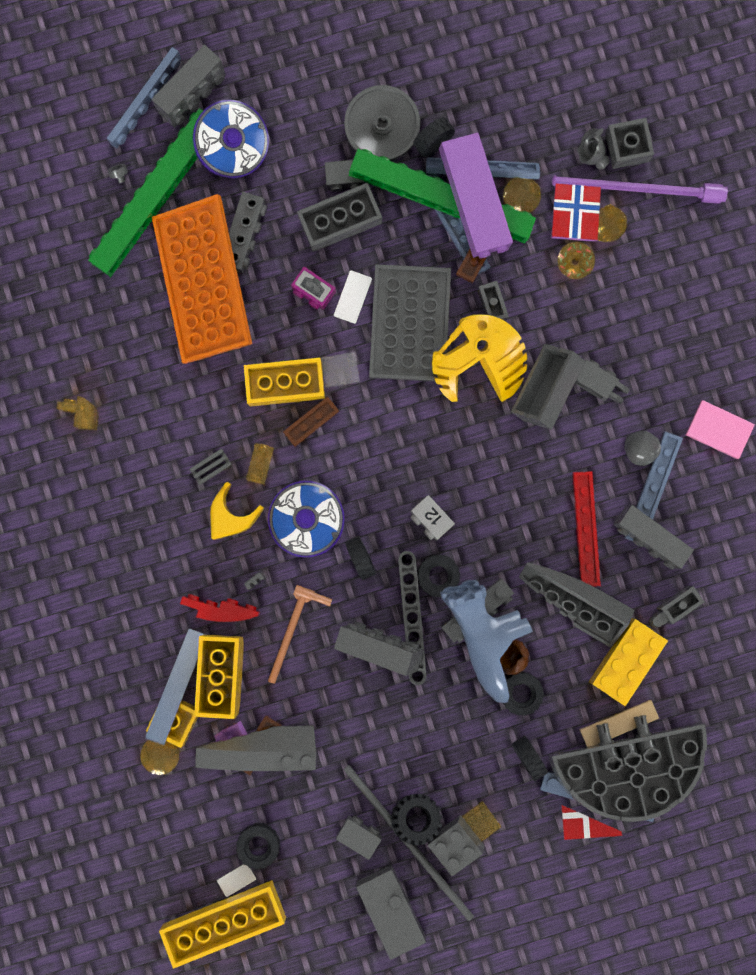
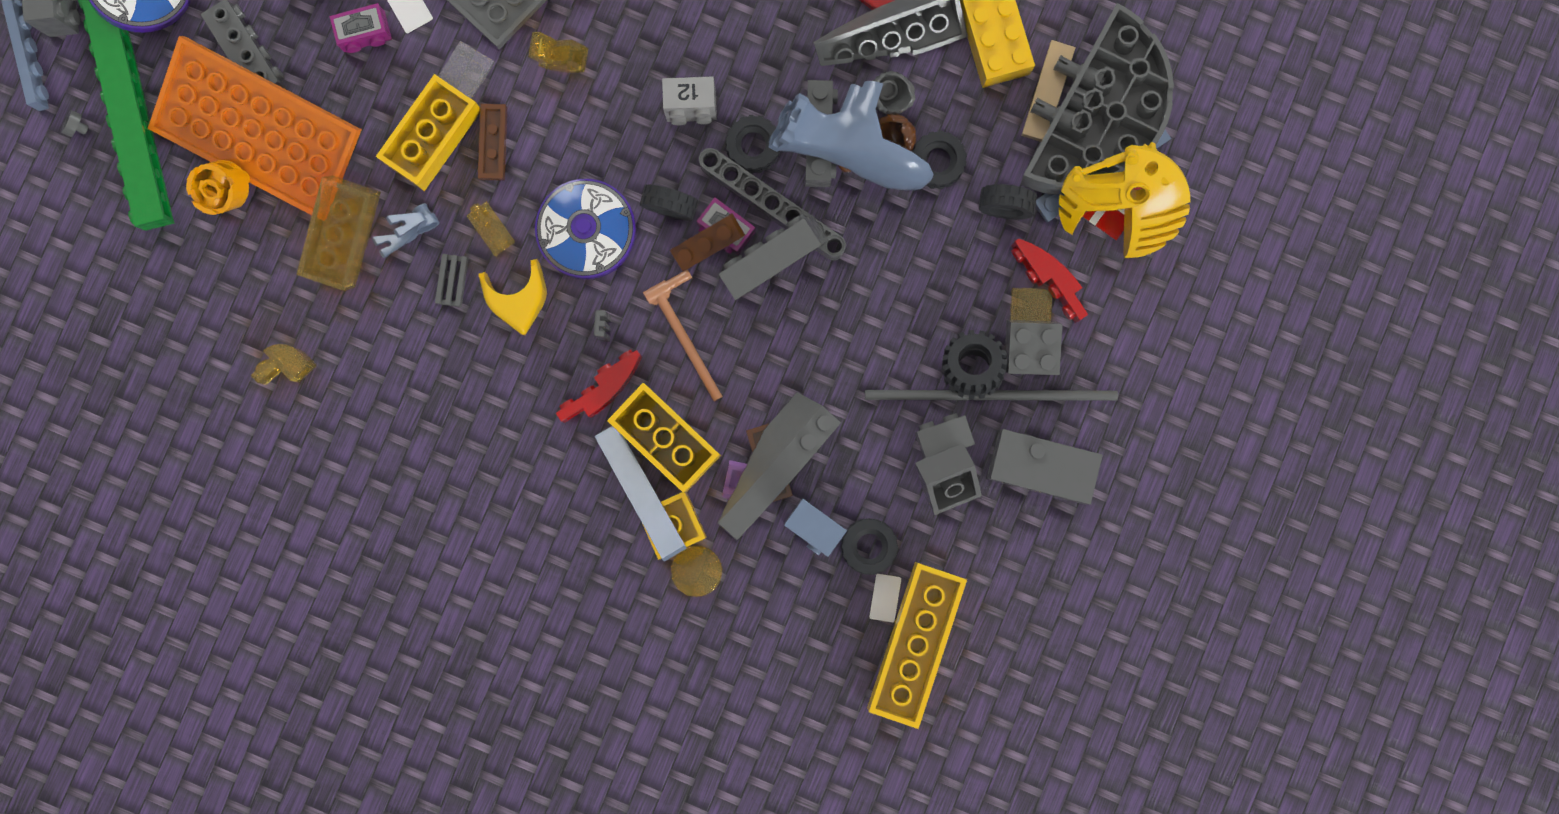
camera: 50 degrees left, 0 degrees up
none -> light orange brick [186,160,250,215]
none -> clear yellow brick [296,175,381,291]
none -> sand blue piece [372,203,440,259]
none -> clear yellow brick [528,32,588,73]
none -> reddish brown plate [670,213,745,271]
none -> brick [697,198,756,256]
none -> sand blue brick [784,499,847,557]
none -> dark grey hair [873,71,915,115]
none -> dark grey brick [915,444,982,515]
none -> red slope [1011,239,1088,323]
none -> yellow piece [1059,142,1190,258]

